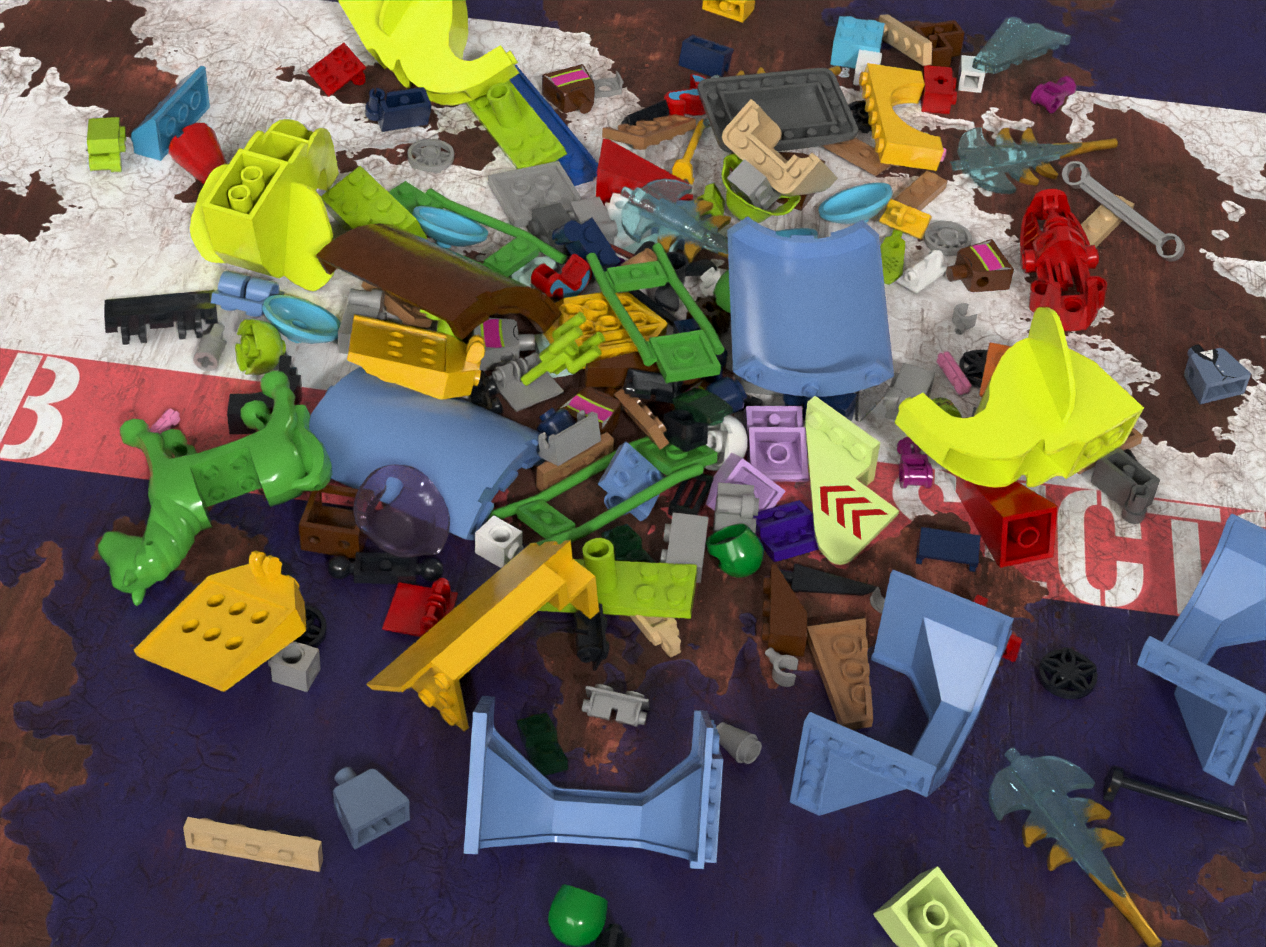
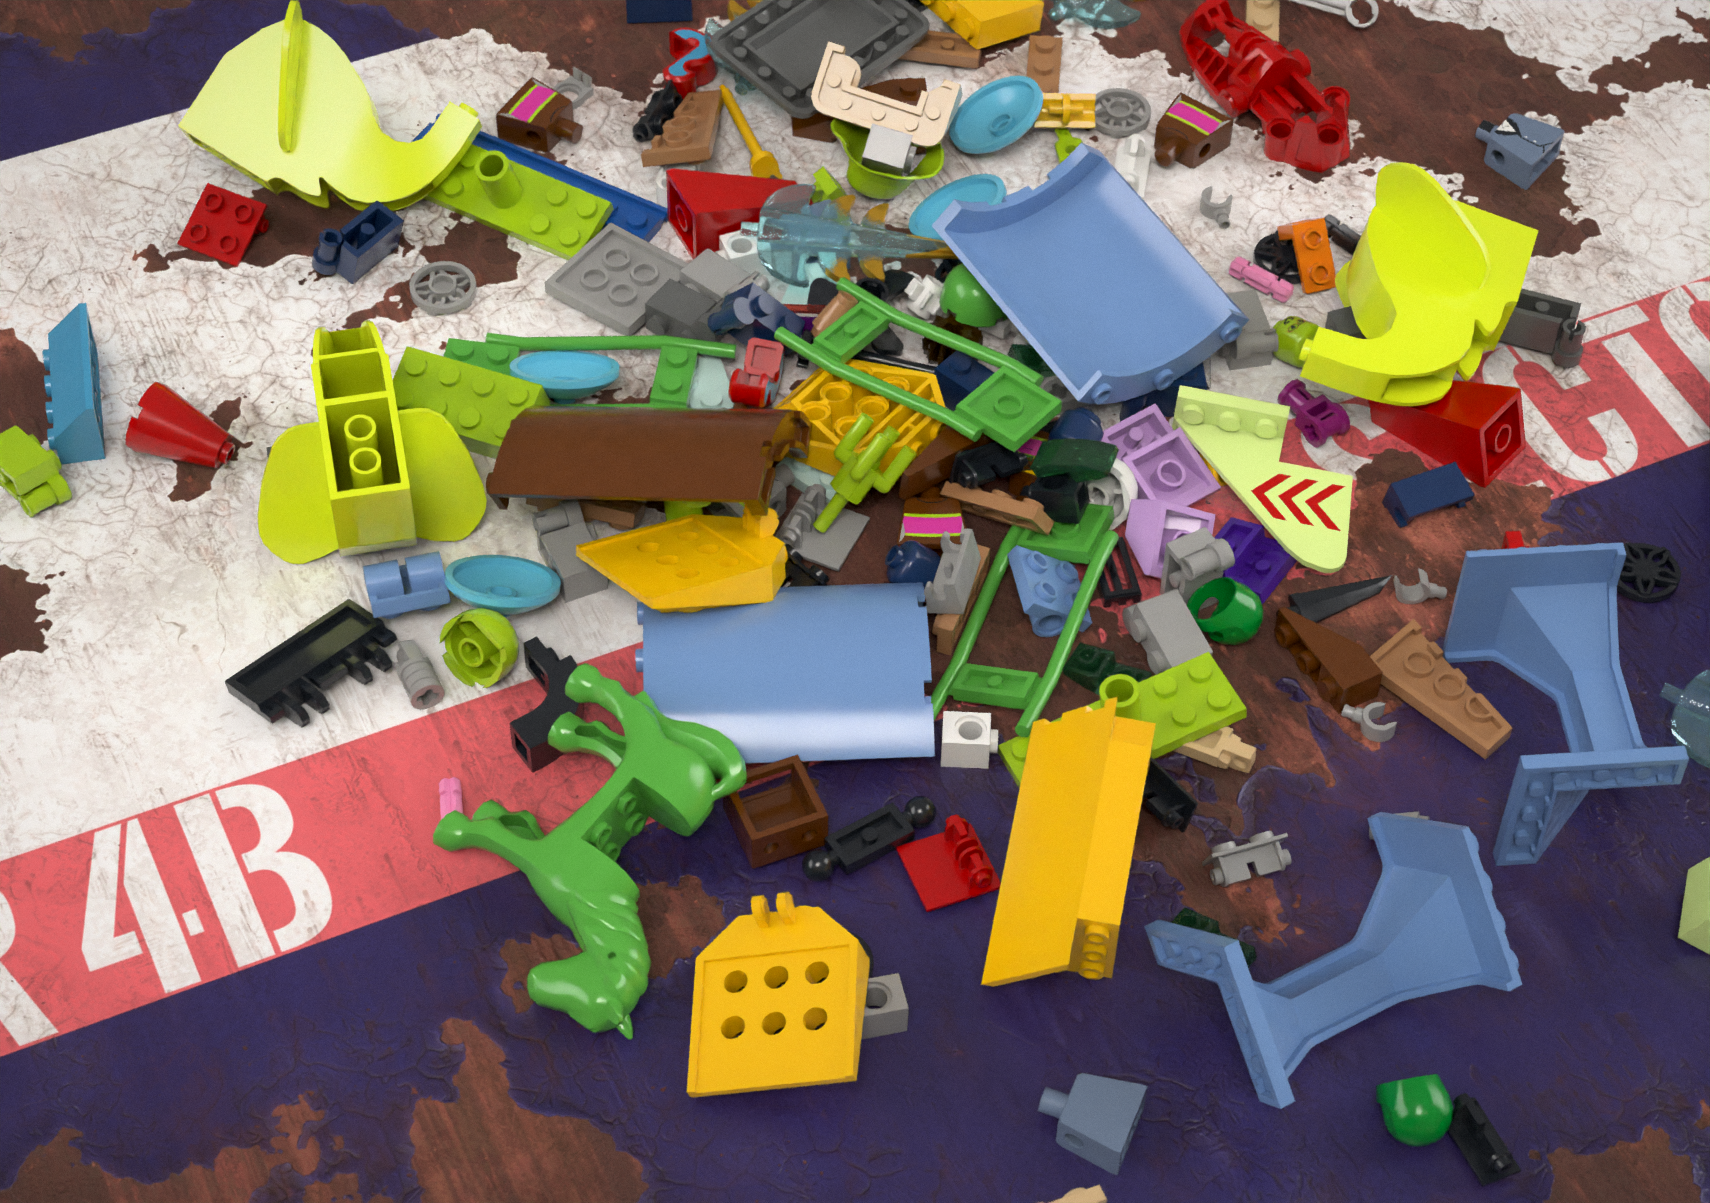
camera: 30 degrees left, 5 degrees up
clear purple piece [353,464,450,557] -> none

